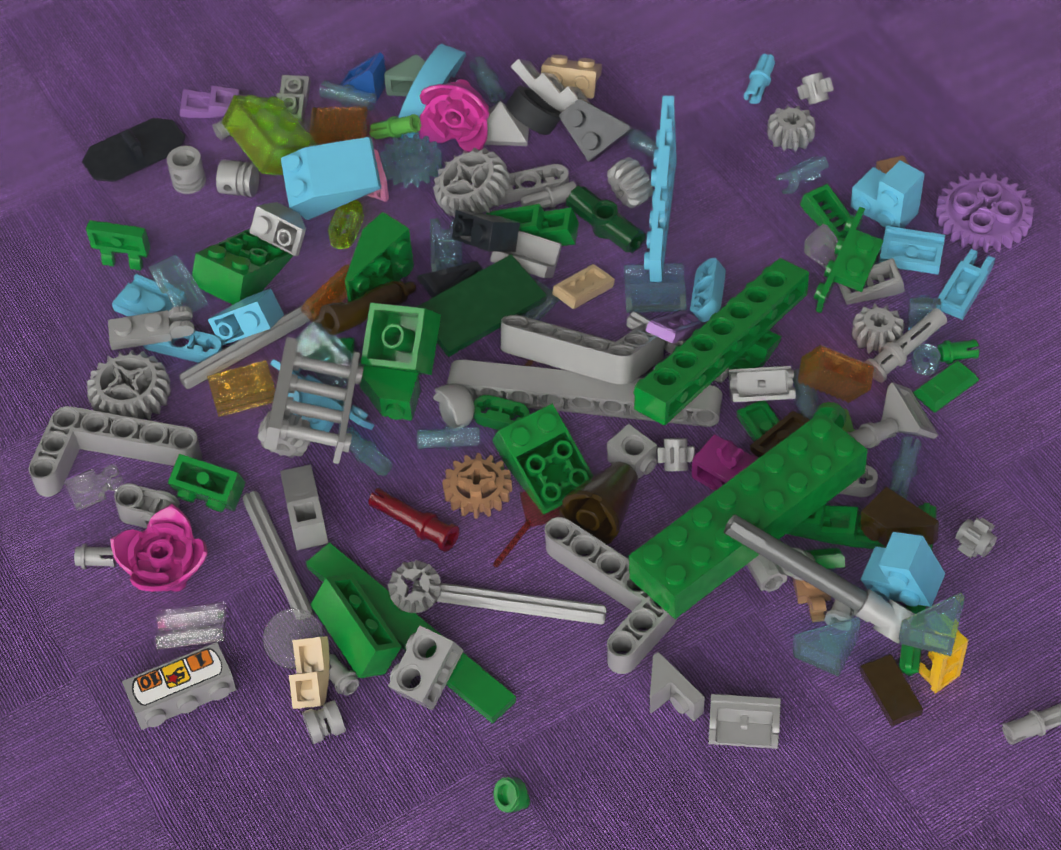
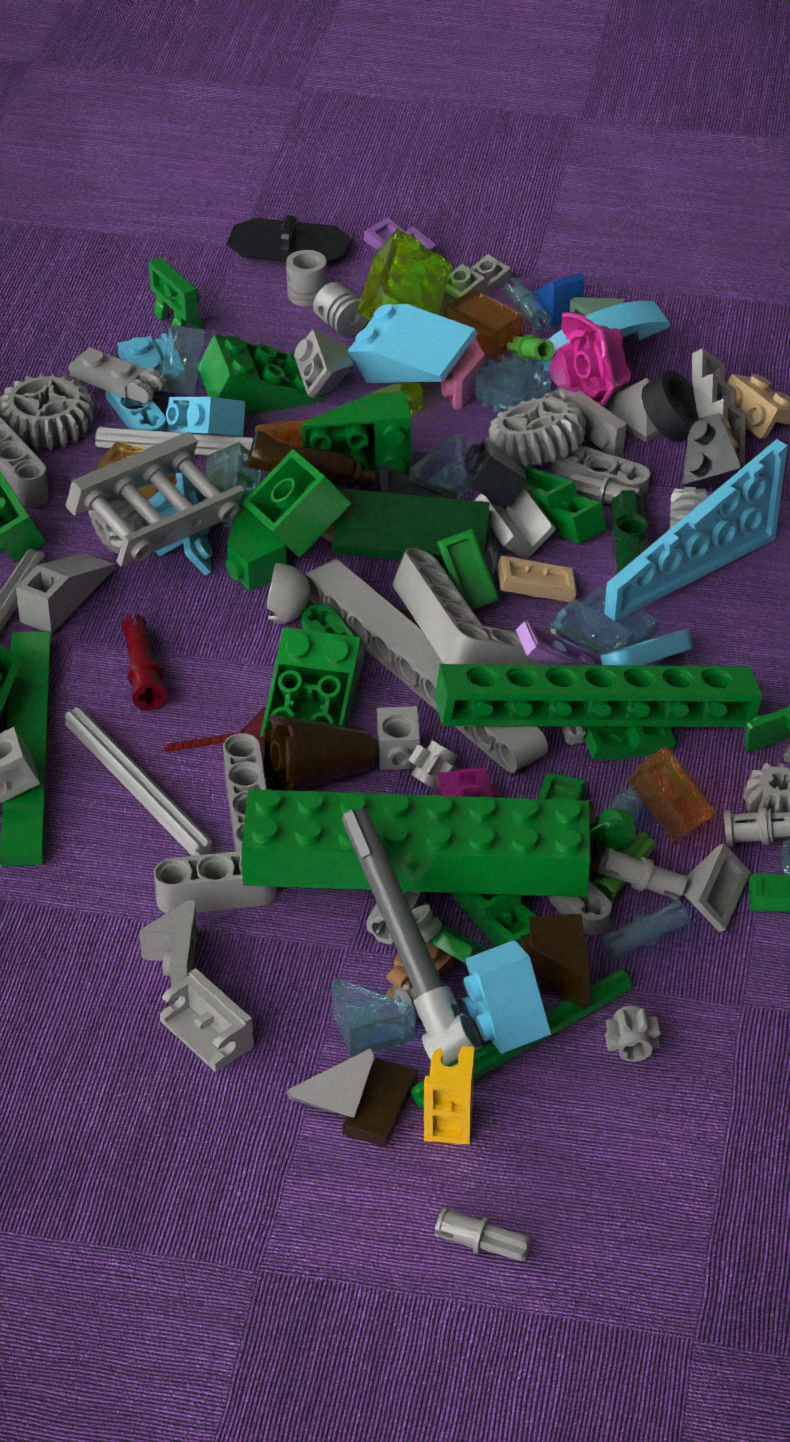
camera: 40 degrees right, 10 degrees down
clear light blue axle [346,427,393,476] -> none
light grey gear [388,560,441,613] -> none
clear light blue axle [417,425,480,450] -> none
medium nougat gear [442,453,512,519] -> none
clear light blue pin [470,56,506,104] -> none
light grey hinge [728,366,796,402] -> none
clear light blue slope [898,593,965,656] -> none
none -> light grey slope [286,1049,374,1118]
none -> green tile [437,528,500,610]
none -> light grey hinge [545,387,627,457]

